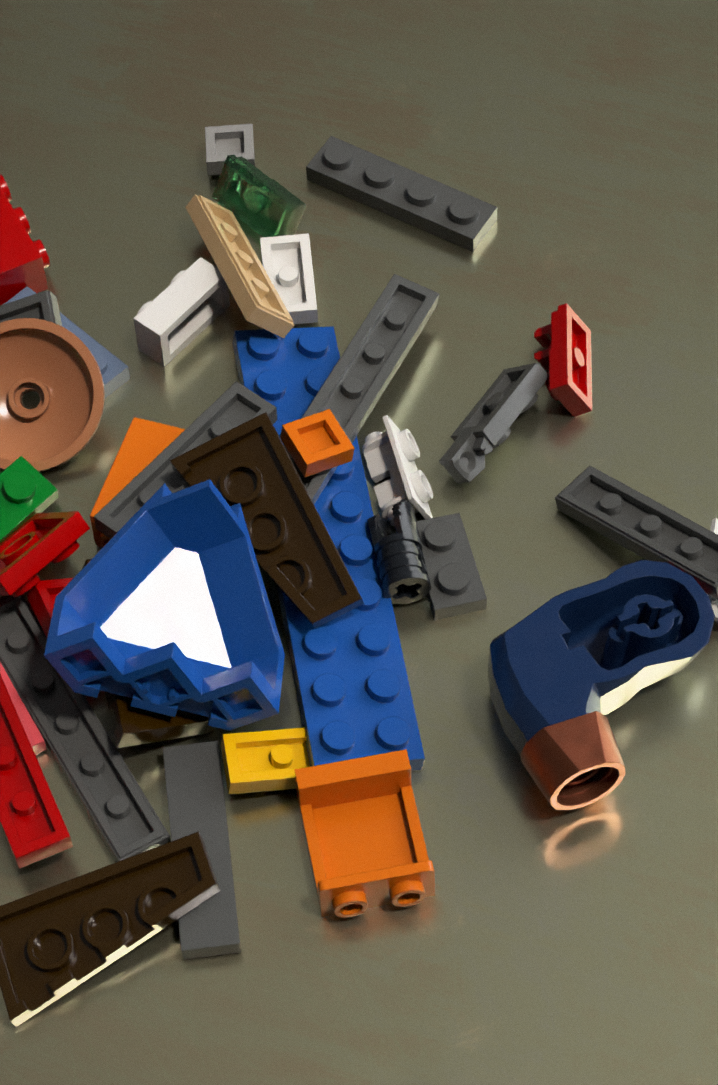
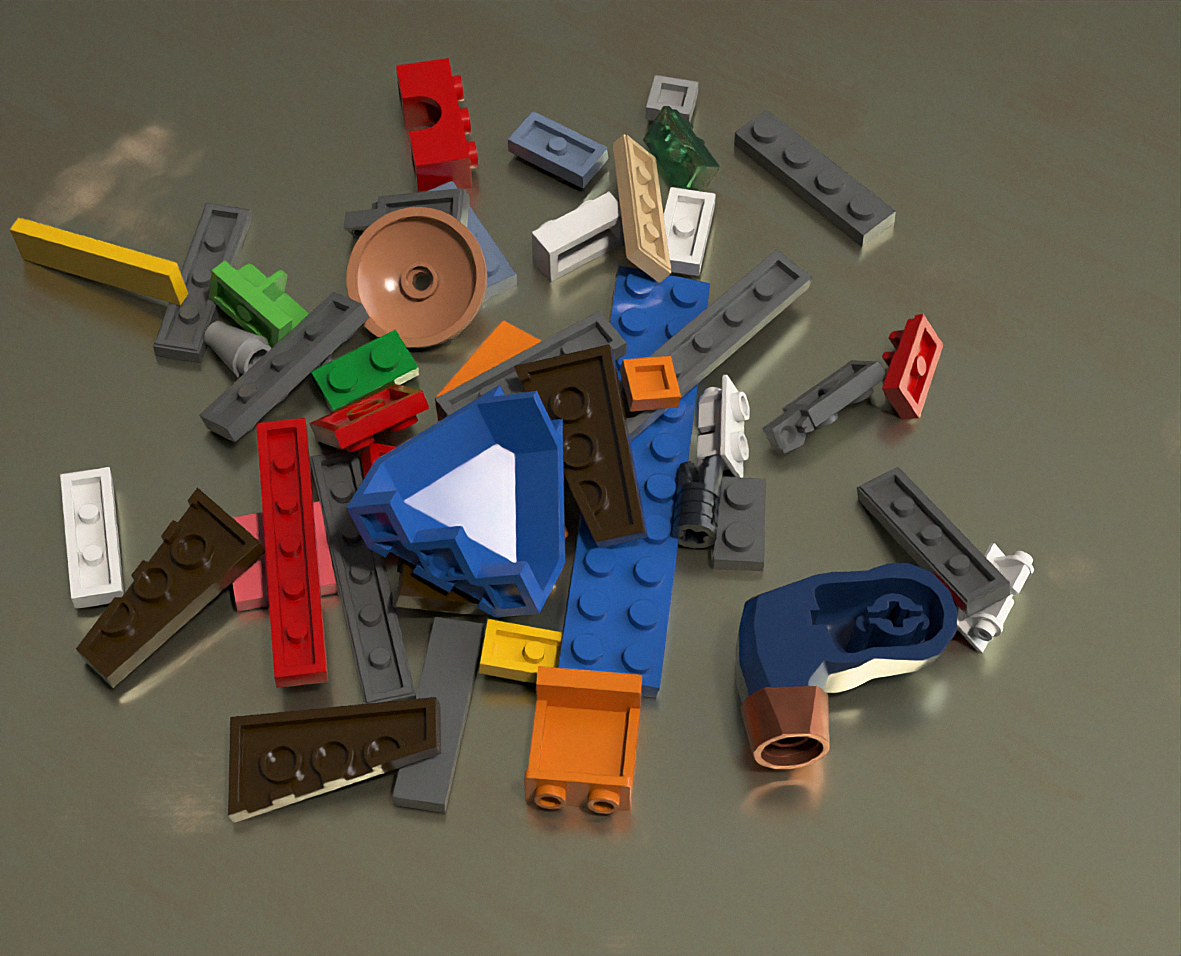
camera: 15 degrees right, 0 degrees up
none -> sand blue plate [508,111,608,188]

